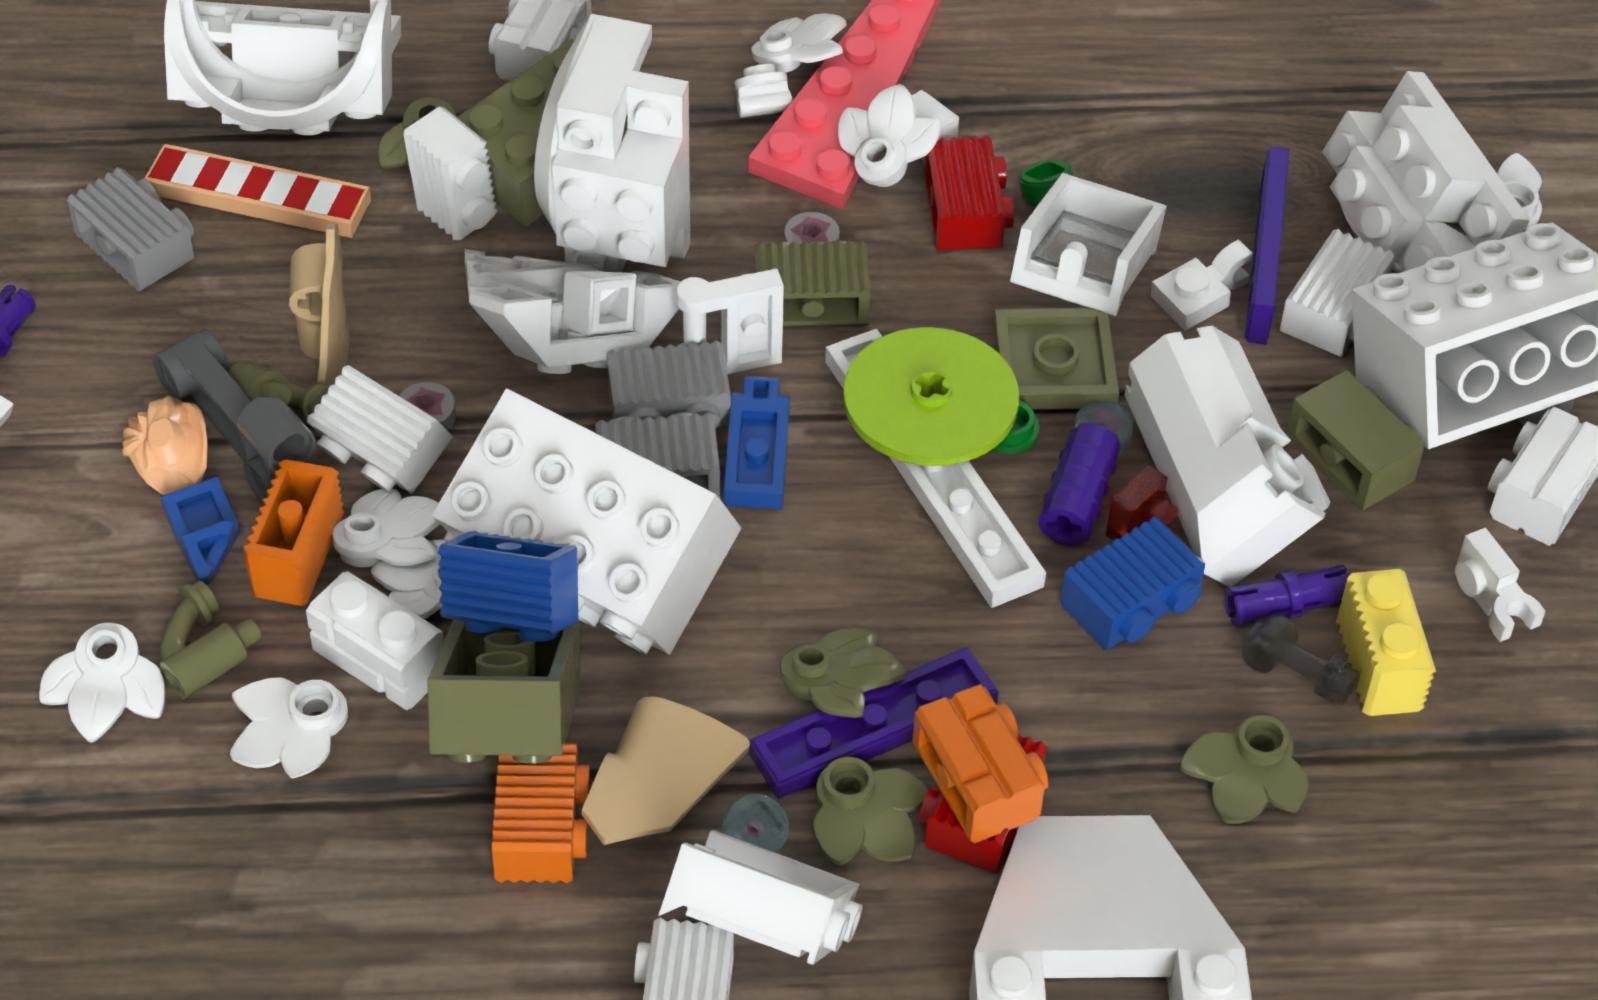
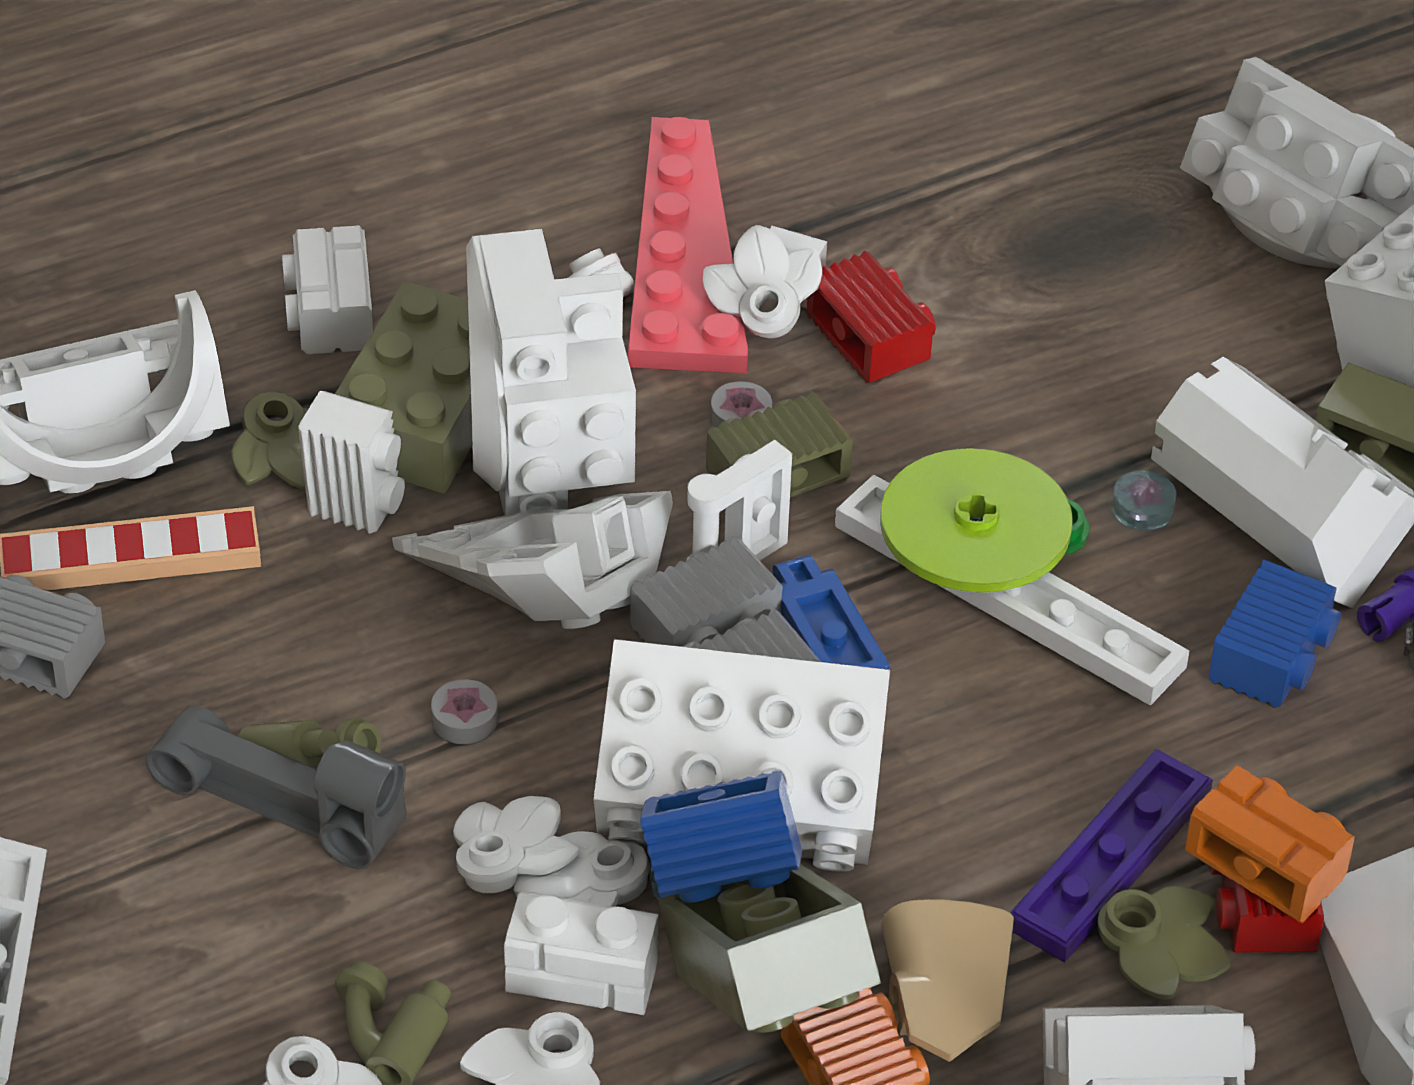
camera: 25 degrees left, 5 degrees down
light nougat hat [122,395,208,495] -> none
blue slope [161,477,240,585] -> none
orange brick [243,459,345,606] -> none
tan panel [289,224,350,385] -> none
white brick [307,365,453,494] -> none
clear light blue tile [721,794,789,853] -> none
white plate [751,13,847,73] -> none
olive plate [780,628,905,717] -> none
olive plate [993,308,1119,409] -> none
white window [1010,173,1167,316] -> none
green tile [1018,160,1073,203] -> none
dark purple axle [1038,423,1121,545] -> none
clear red tile [1106,465,1179,541] -> none
white plate [1151,239,1253,331] -> none
dark purple tile [1245,146,1290,345] -> none
white brick [1279,229,1394,357] -> none

